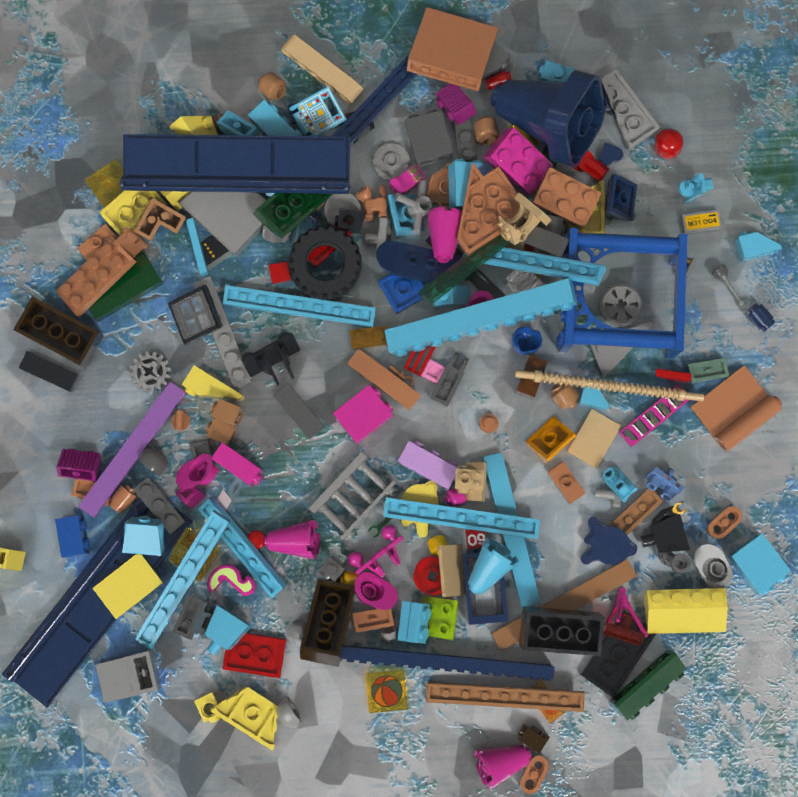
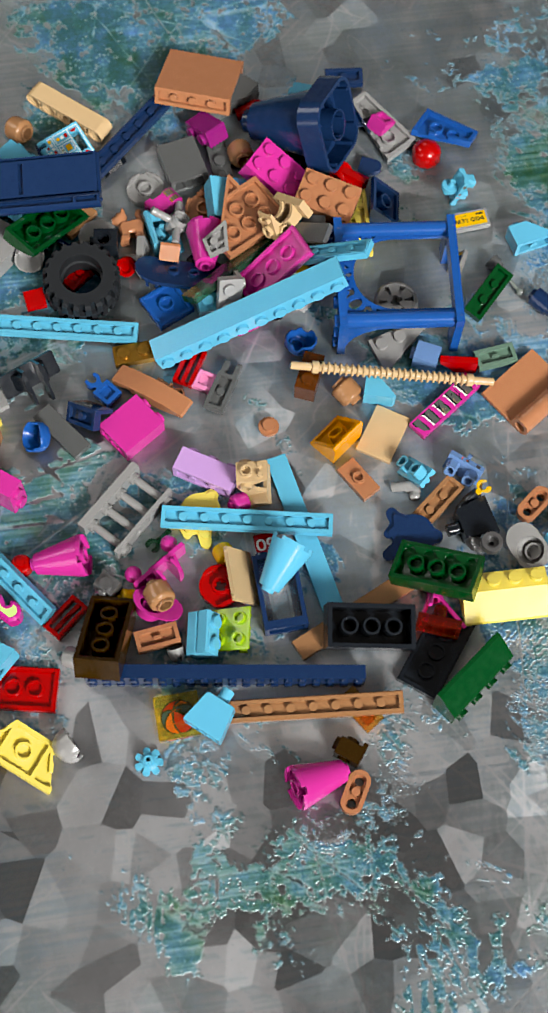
camera: 10 degrees left, 15 degrees down
none -> blue hair [22,421,51,453]
none -> red tile [43,594,88,642]
none -> dark blue panel [66,400,113,431]
none -> blue plate [85,373,122,407]
none -> red tile [117,256,136,277]
none -> medium azure plant [135,747,164,777]
none -> medium nougat head [143,579,175,612]
none -> slope [158,242,181,262]
none -> medium azure torso [183,687,235,745]
none -> light grey piece [202,220,229,258]
none -> light grey bracket [216,270,246,310]
none -> dark pink tile [240,225,314,297]
none -> dark blue plate [324,67,363,88]
none -> dark pink slope [367,111,396,136]
none -> dark green slope [388,539,485,602]
none -> medium blue brick [409,340,442,373]
none -> blue wing [411,108,478,148]
none -> dark green plate [464,263,514,322]

